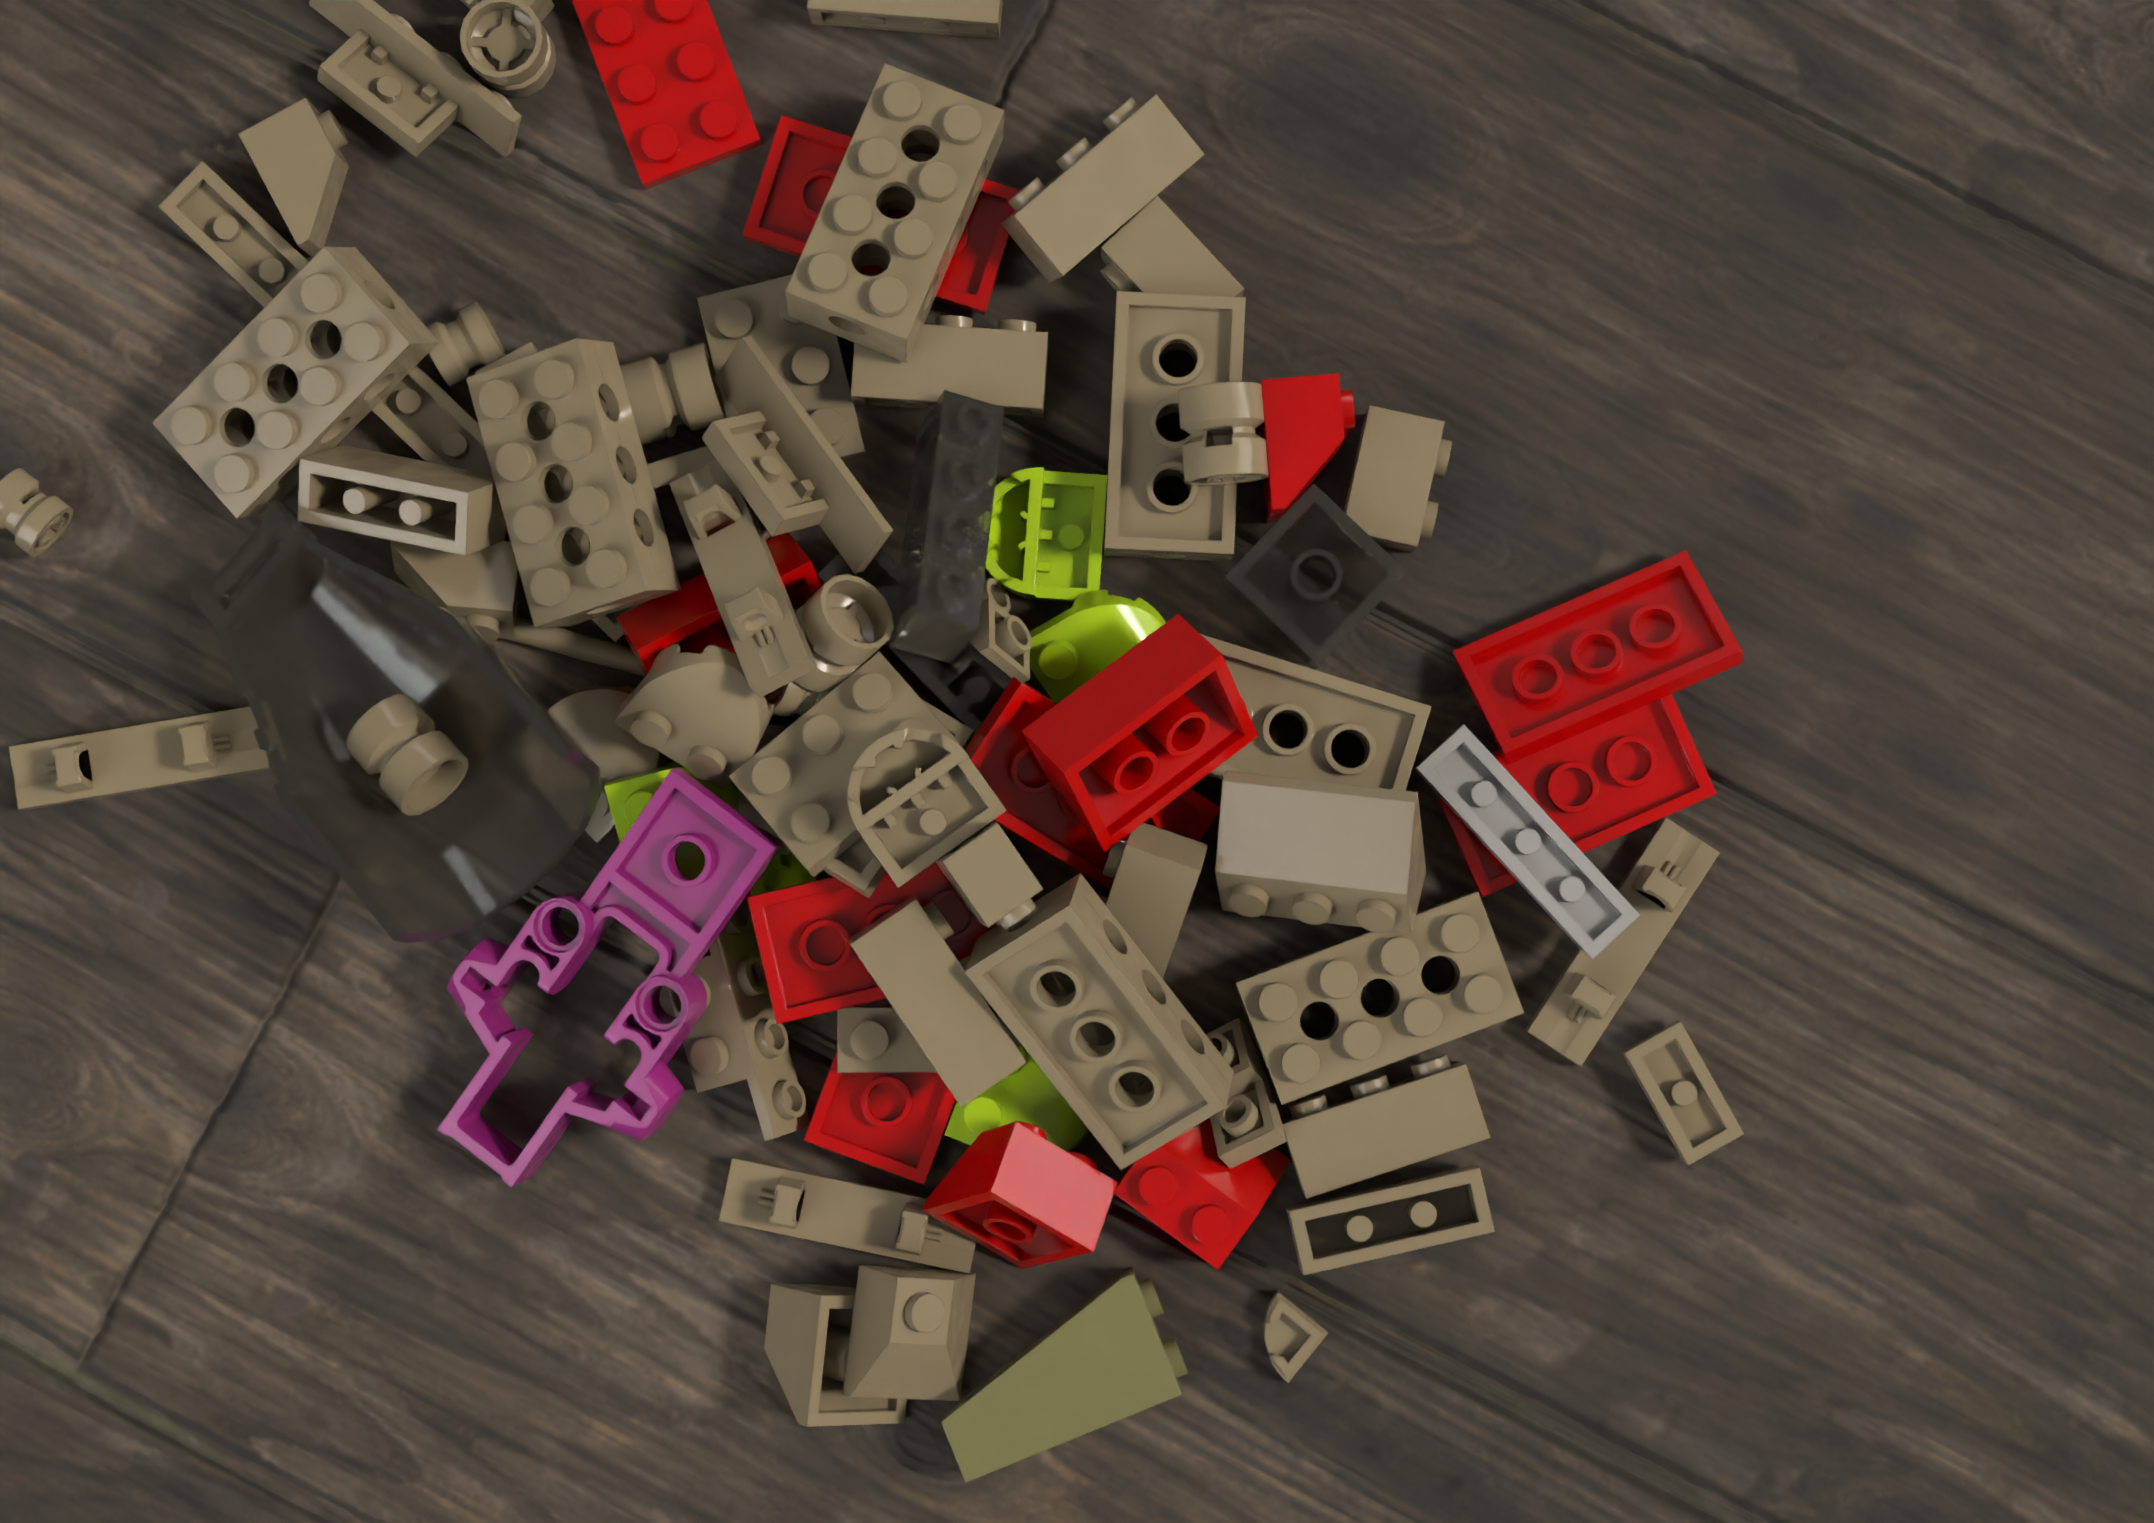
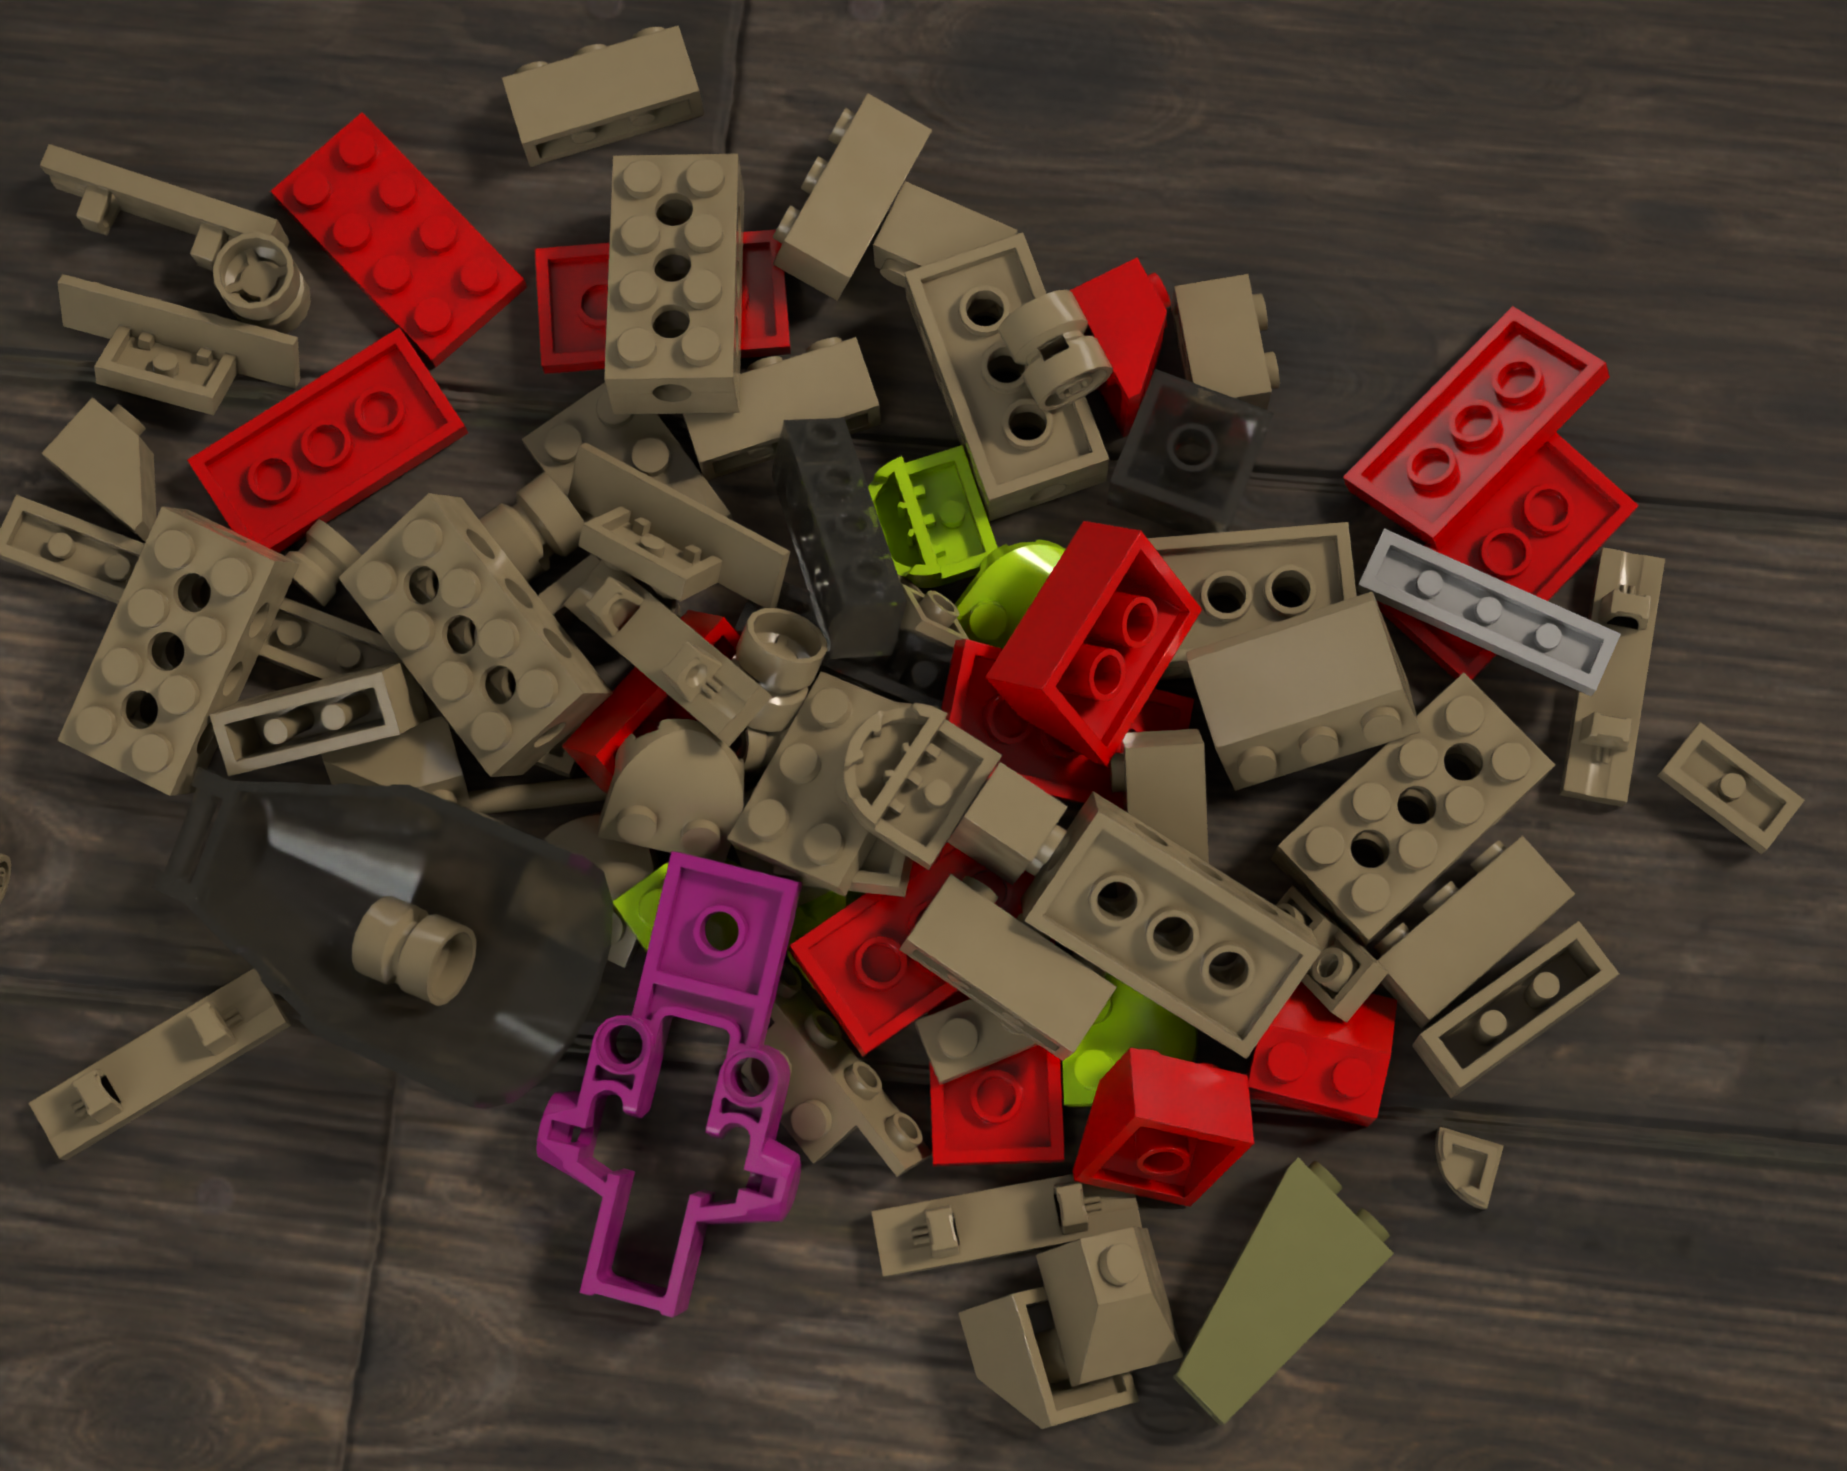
camera: 25 degrees left, 10 degrees down
none -> red plate [187,327,468,553]

